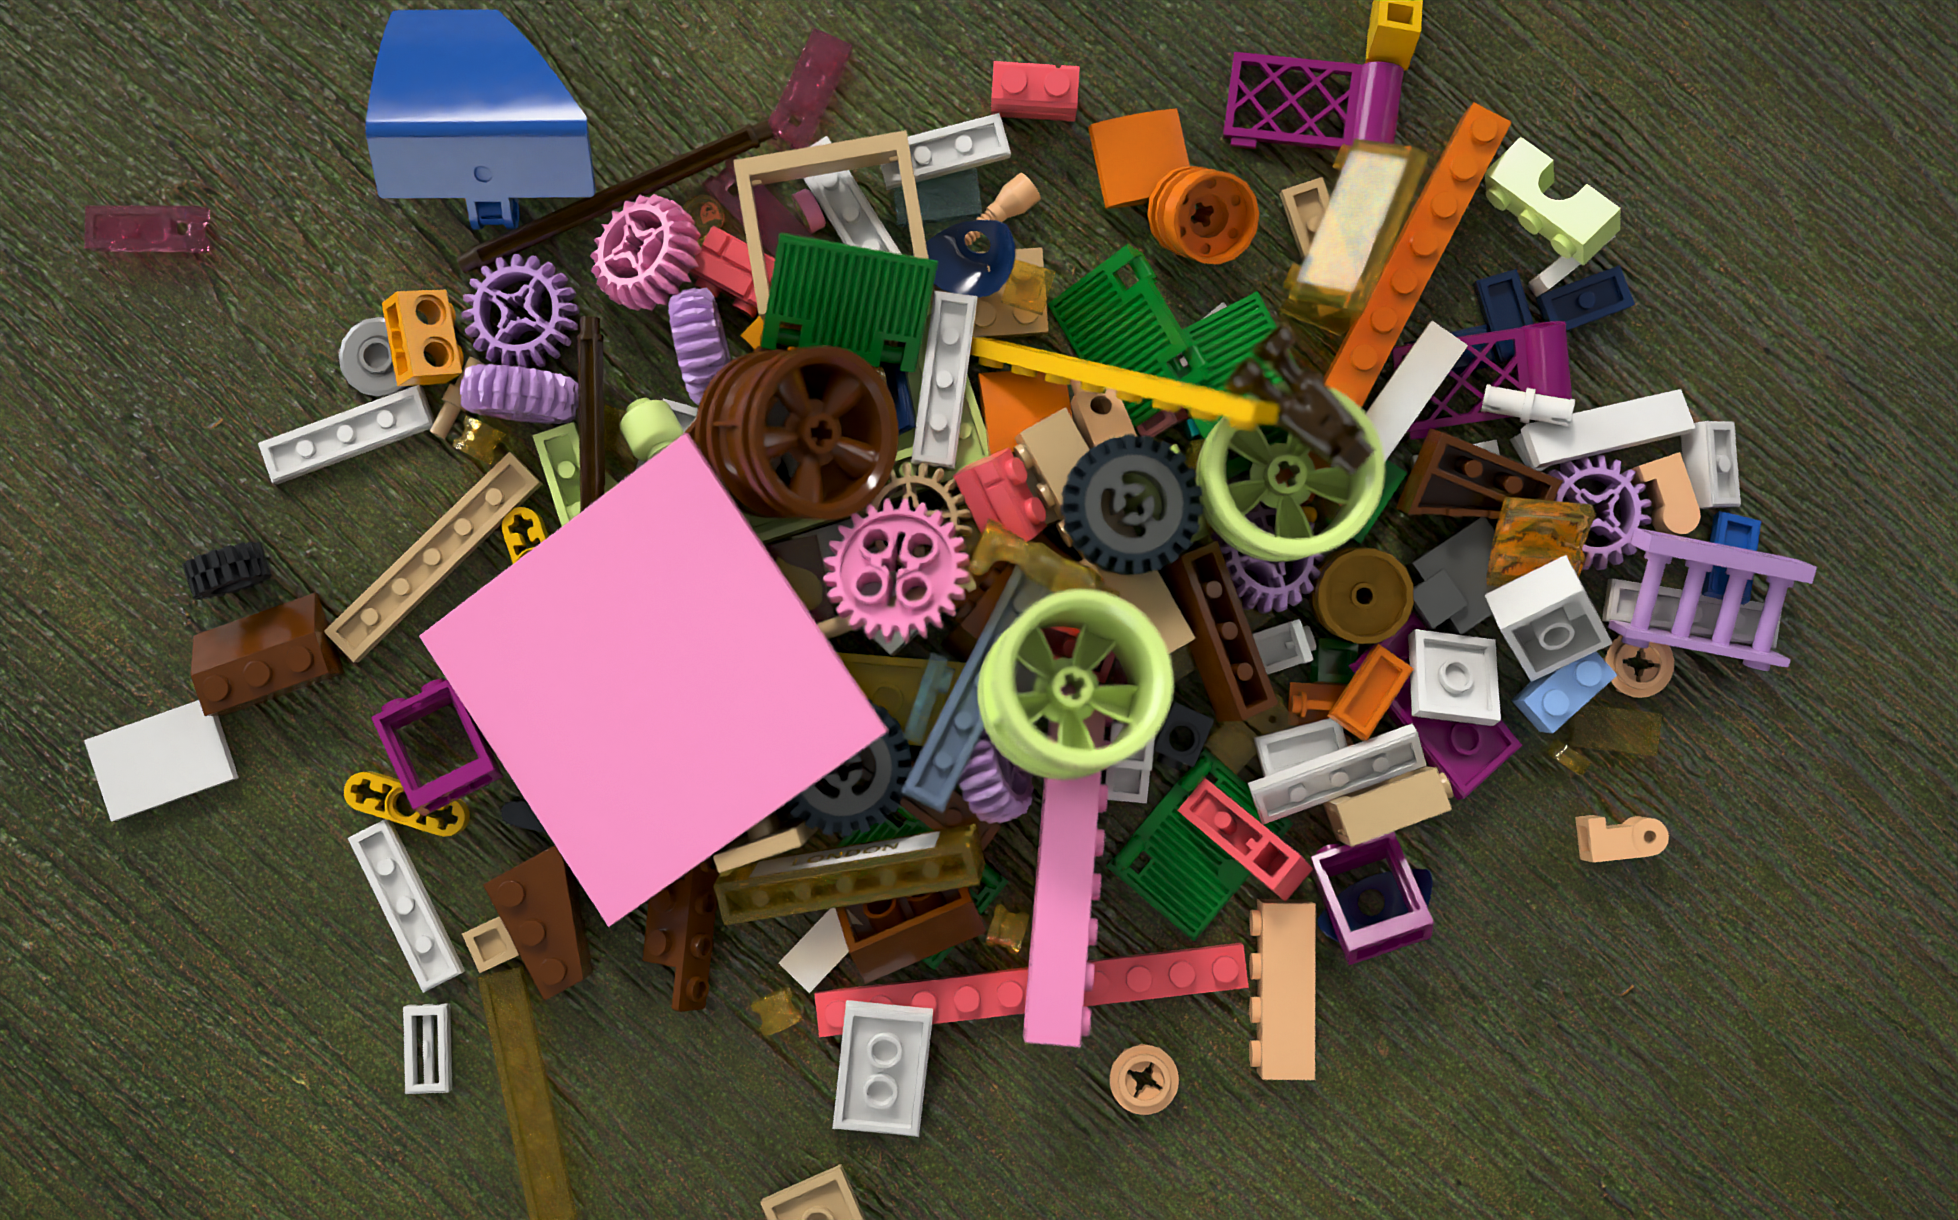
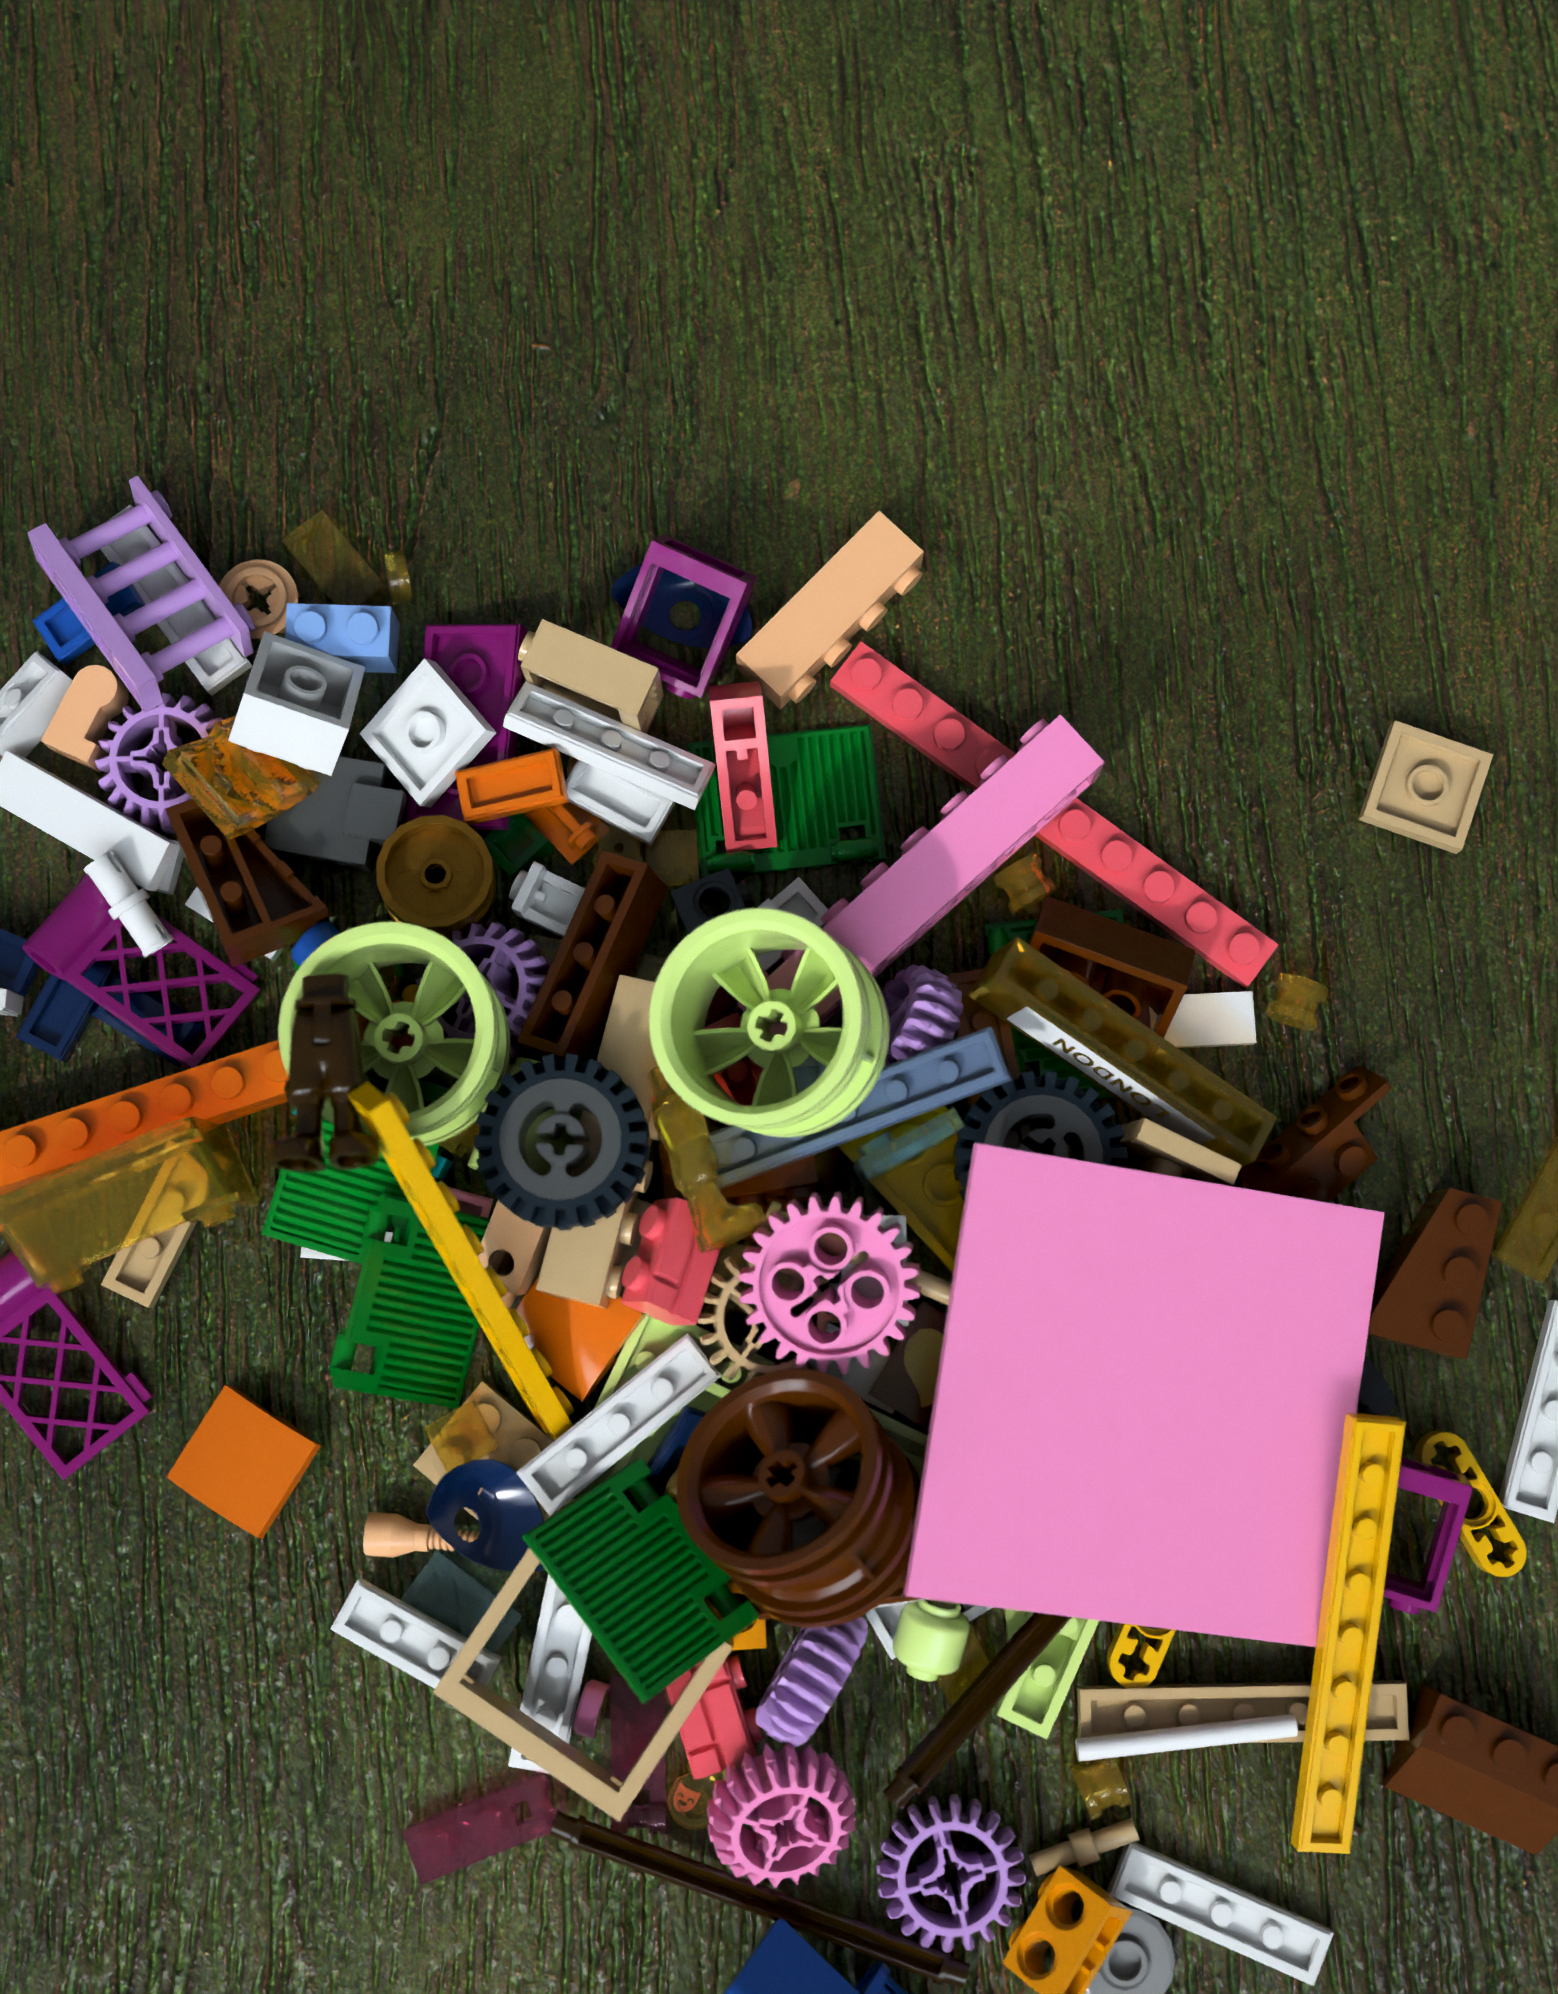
camera: 140 degrees left, 5 degrees down
black tyre [182,541,272,600] -> none
lavender gear [460,364,579,424] -> none
tan plate [462,916,520,973] -> none
white tile [833,1000,933,1137] -> none
coral brick [991,61,1080,122] -> none
light nougat gear [1109,1043,1179,1115] -> none
orange wheel [1147,165,1259,265] -> none
white tile [1332,321,1468,467] -> none
light nougat leg [1575,815,1669,863] -> none
none -> blue tile [292,921,341,966]
none -> white bar [1075,1714,1298,1761]
none -> yellow tile [1291,1413,1406,1854]

